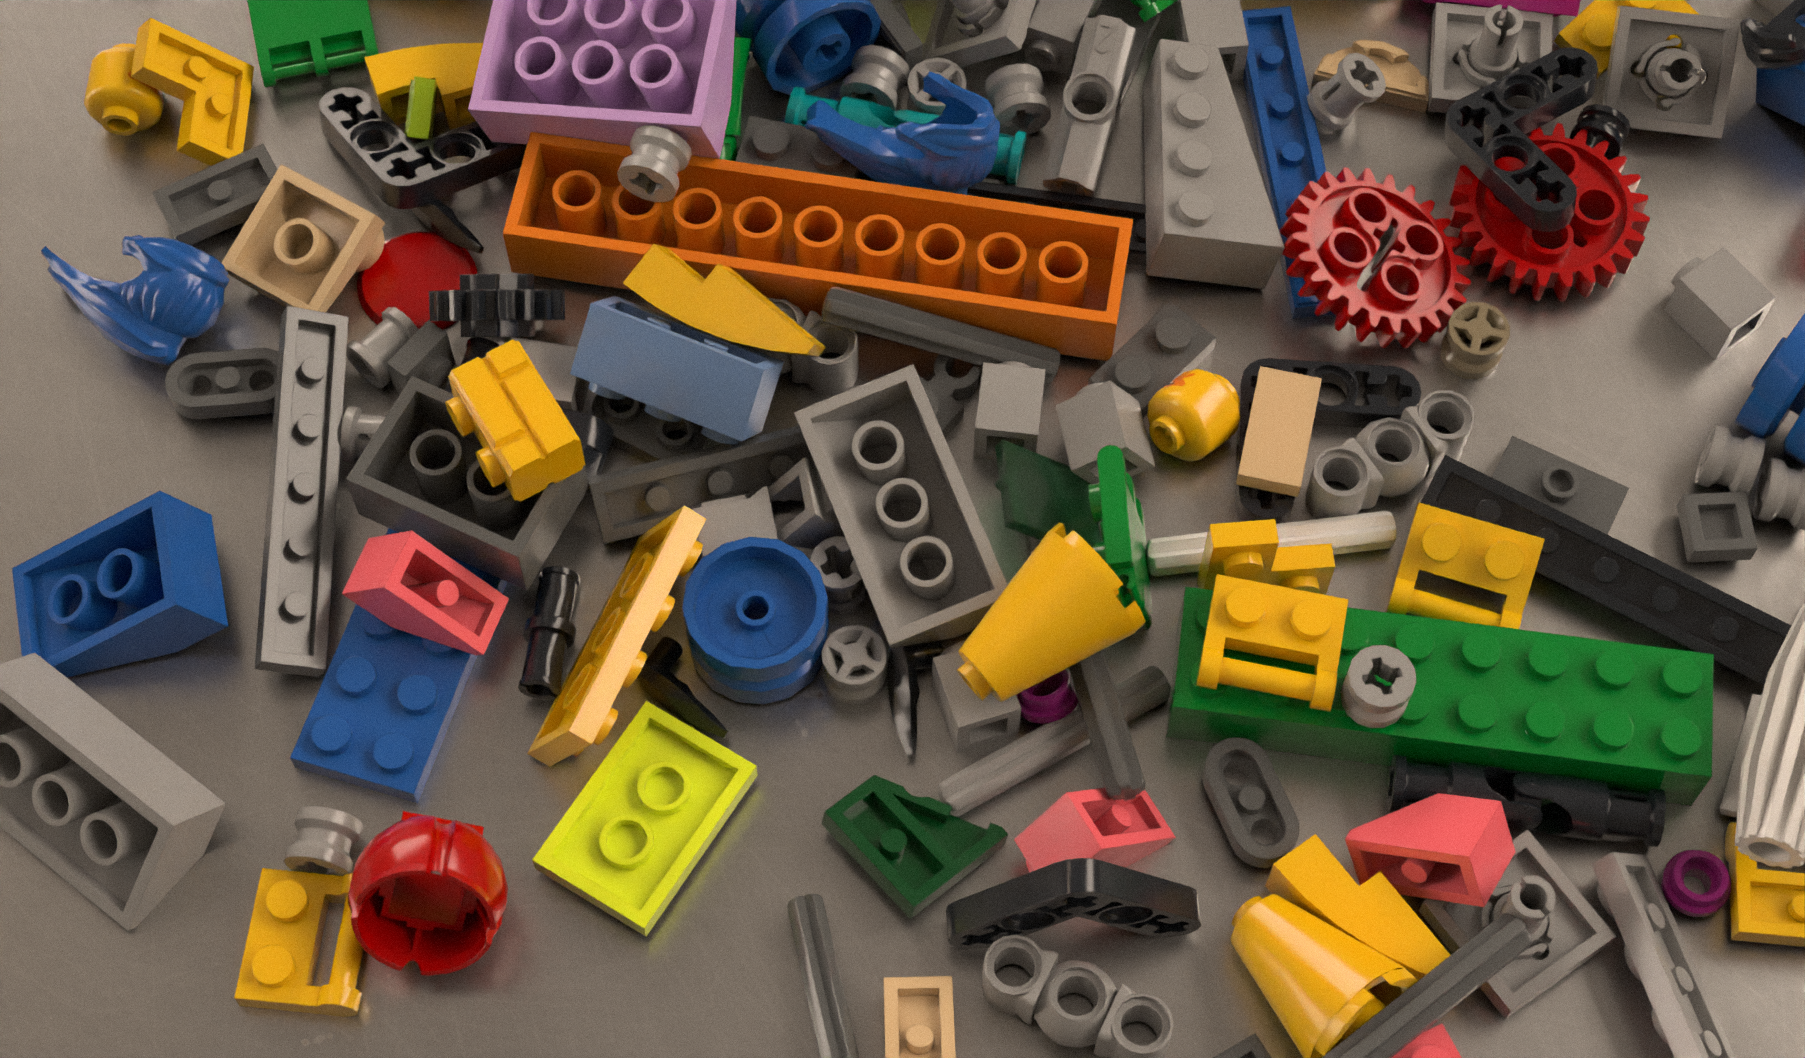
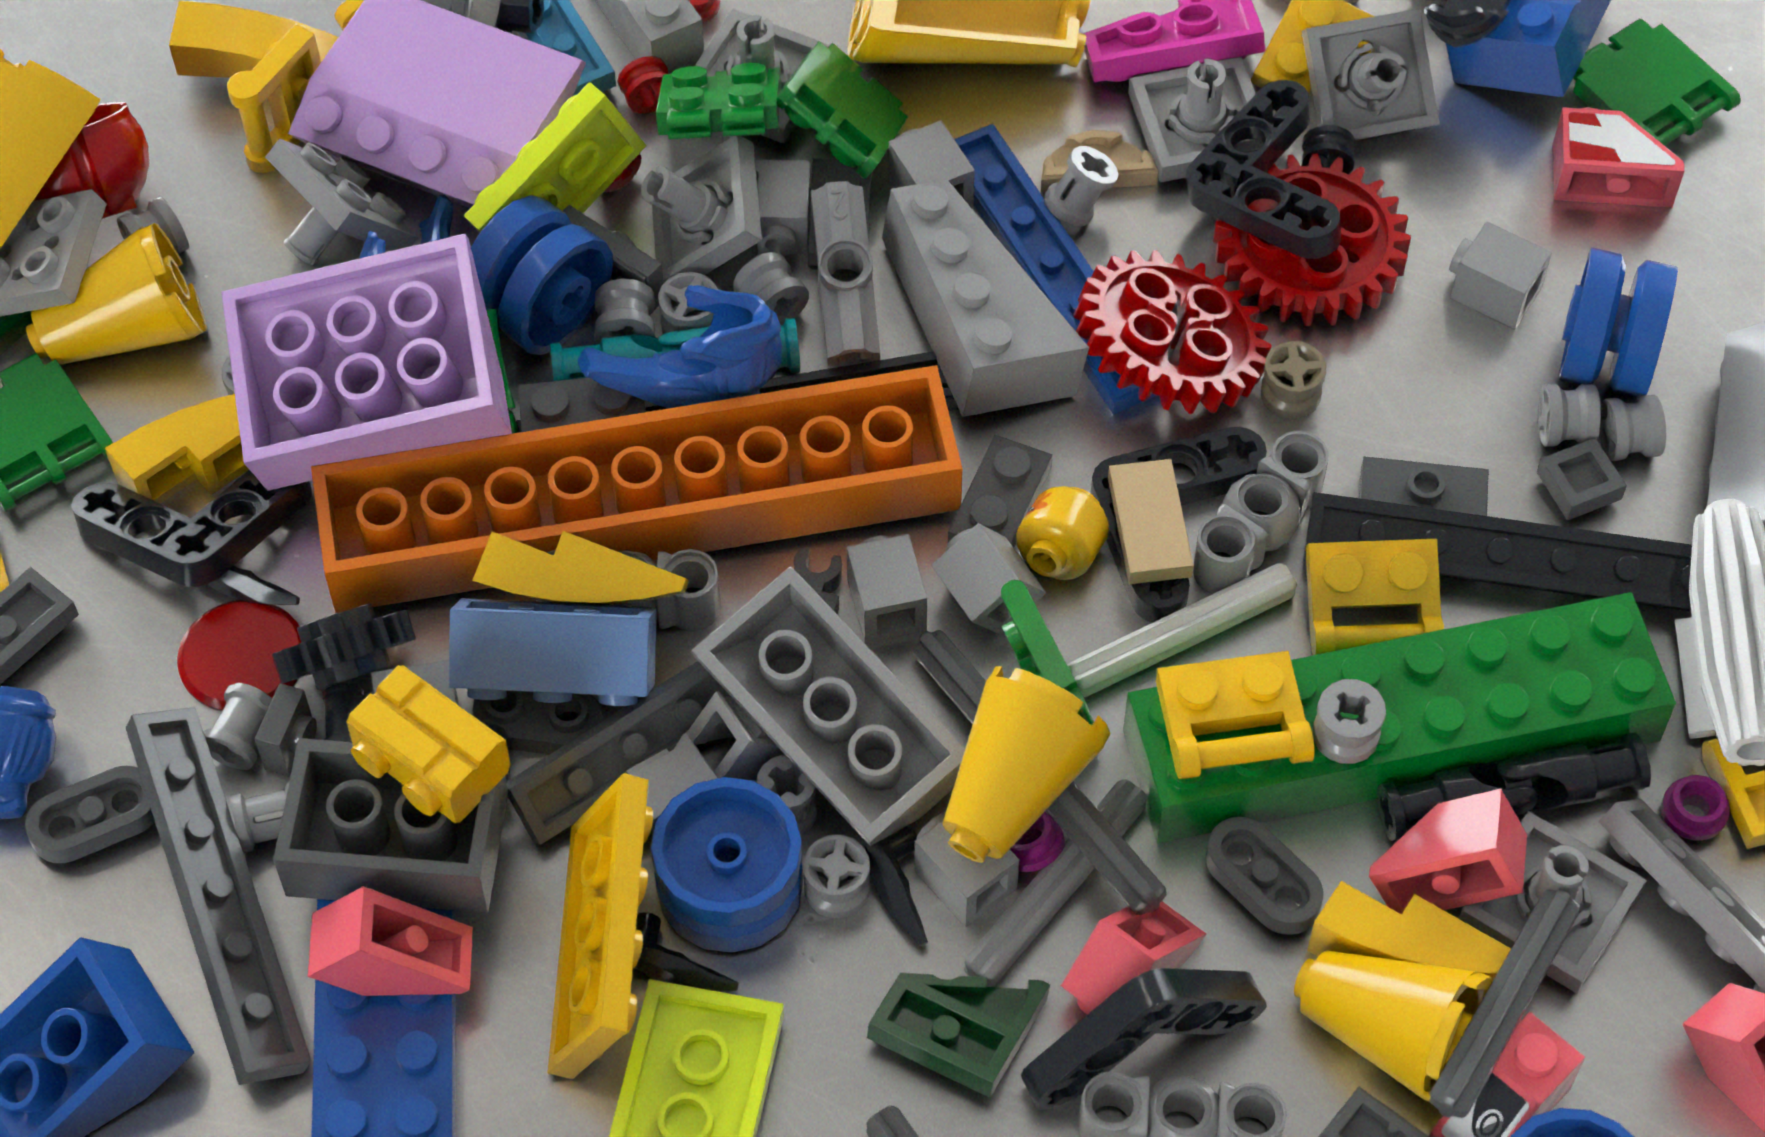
camera: 20 degrees left, 5 degrees down
tan slope [222,164,385,313] -> none
lime tile [404,76,437,139] -> none
black pin [518,566,580,700] -> none
light grey wheel [617,125,692,202] -> none
dark grey axle [822,287,1060,384] -> none
clear green piece [995,439,1102,548] -> none
yellow plate [1197,519,1335,594] -> none

